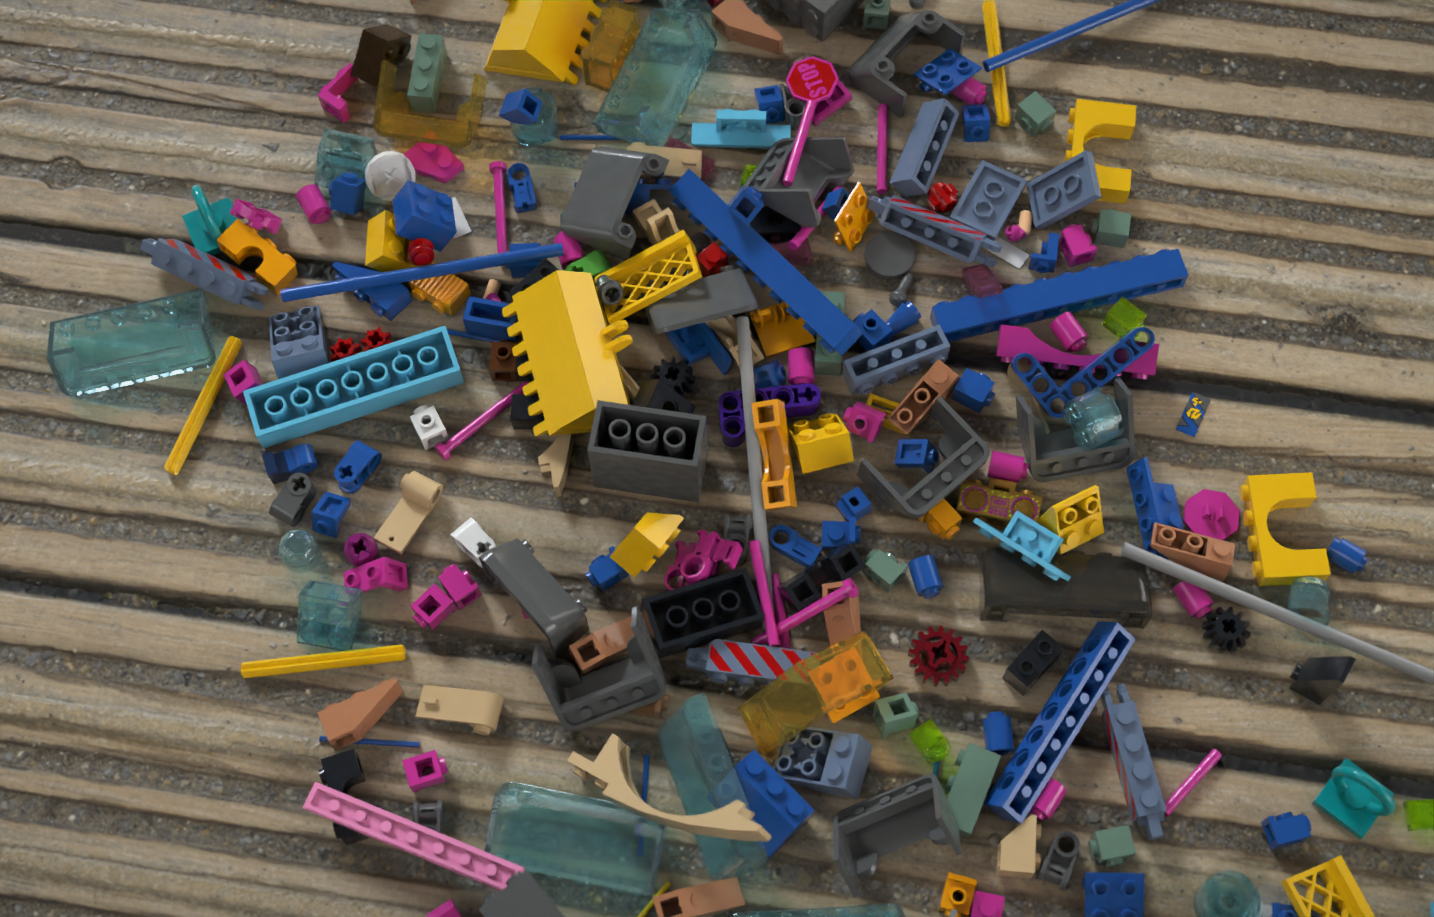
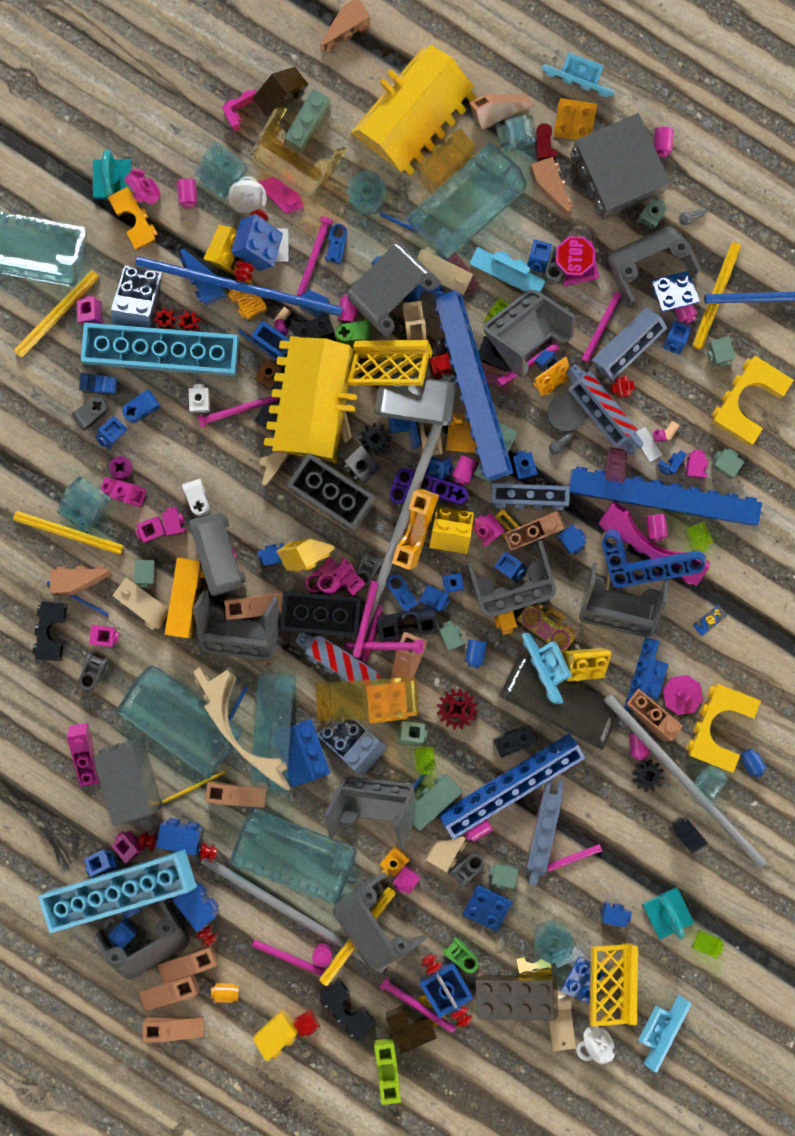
camera: 20 degrees right, 20 degrees up
sand blue hinge [140,238,269,310] -> none
clear light blue helmet [278,529,321,573] -> none
bright pink tile [302,782,525,891] -> none
blue brick [329,173,366,215] -> none
tan door [373,471,443,555] -> none
blue brick [499,88,543,125] -> none
dark grey cone [596,275,623,305] -> none
blue brick [727,185,764,226] -> none
dark pink bar [782,100,817,186] -> none
blue cone [885,301,921,336] -> none
sand blue plate [949,160,1028,242] -> none
blue brick [983,712,1015,755] -> none
dark pink brick [987,451,1029,483] -> none
sand blue plate [1027,150,1101,230] -> none
clear light blue brick [1062,387,1123,449] -> none
none -> sand green brick [134,560,157,588]
none -> light orange brick [165,558,205,638]

